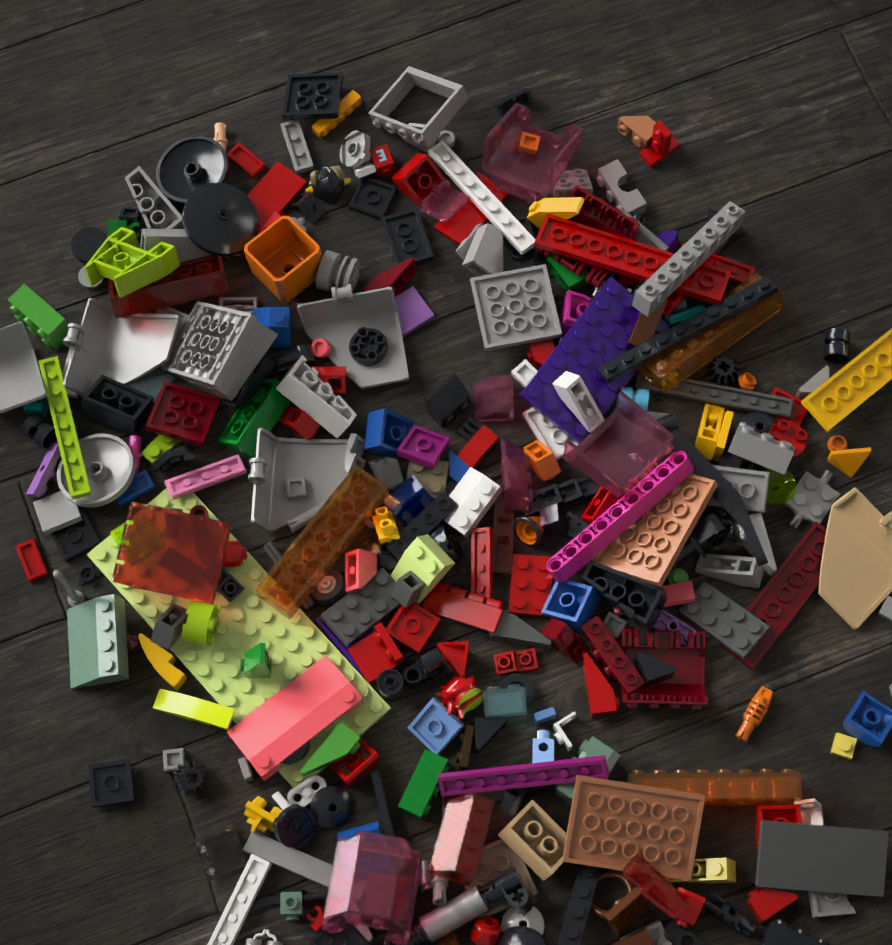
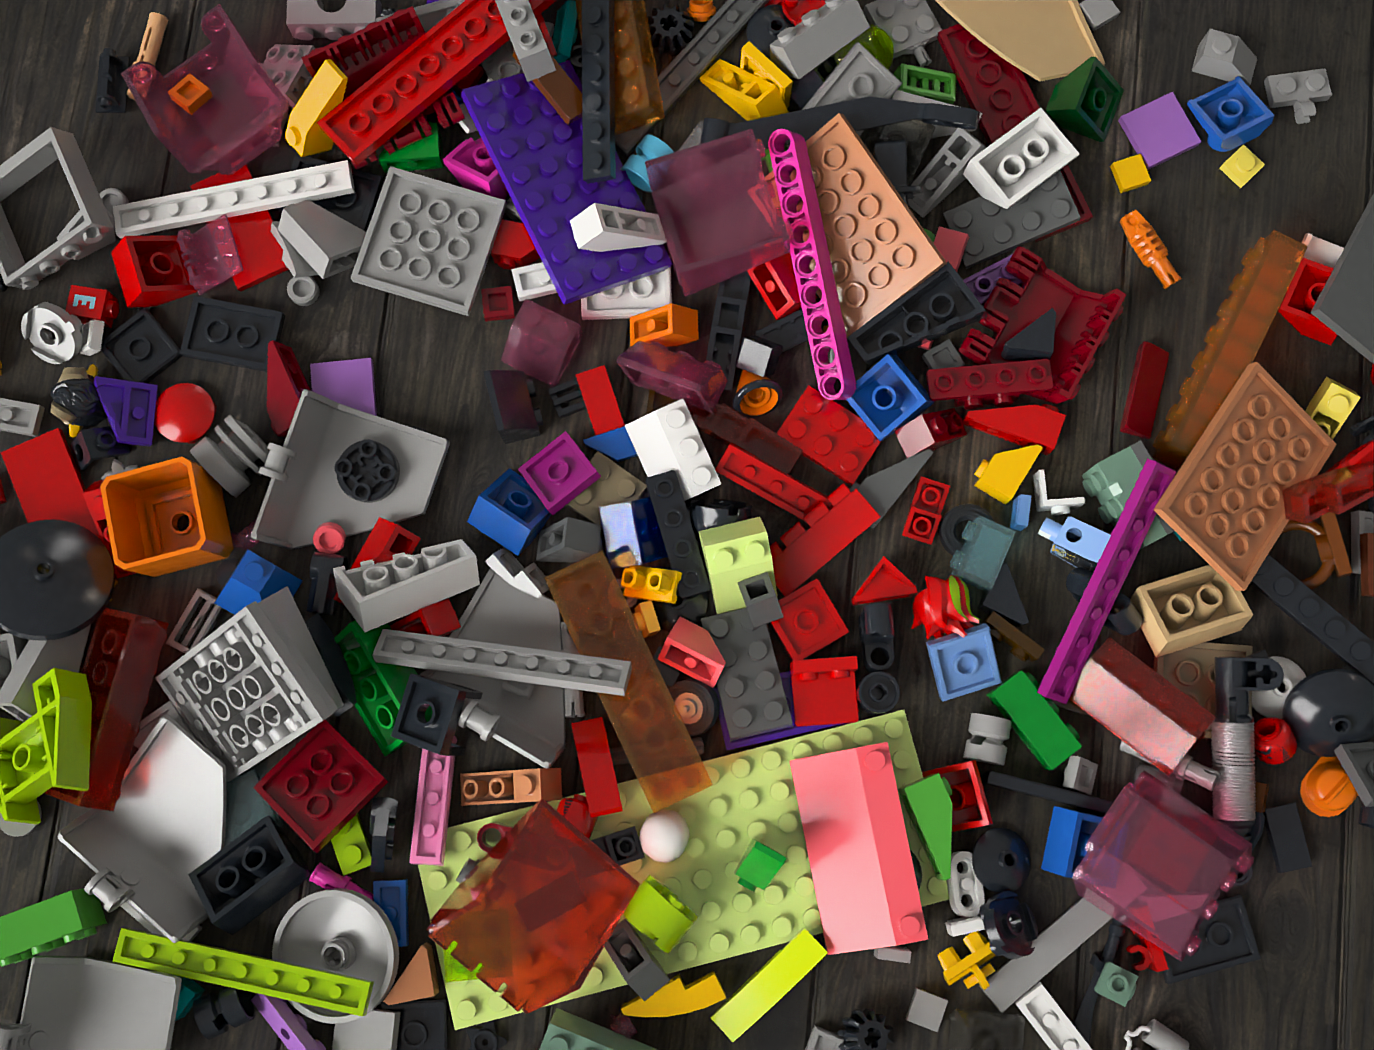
camera: 65 degrees left, 10 degrees up
none -> dark purple wing [94,376,158,447]
none -> light nougat pin [126,12,169,102]
none -> red dish [154,383,217,444]
none -> light grey tile [287,276,319,306]
none -> light grey plate [373,629,632,696]
none -> nougat slope [383,942,439,1005]
none -> black hose [391,673,483,756]
none -> nougat slope [460,768,562,806]
none -> dark red plate [481,286,515,322]
none -> red slope [571,717,623,818]
none -> light yellow plate [633,600,661,638]
none -> white hair [639,809,690,863]
none -> bright green slope [892,63,956,104]
none -> light grey tile [905,988,948,1032]
none -> white slope [963,108,1079,209]
none -> light grey wheel [963,713,1012,766]
none -> yellow slope [974,444,1043,505]
none -> dark green slope [1045,57,1124,142]
none -> light grey plate [1063,755,1098,795]
none -> yellow tile [1110,154,1151,193]
none -> medium lavender tile [1118,92,1201,170]
none -> dark red slope [1119,341,1169,439]

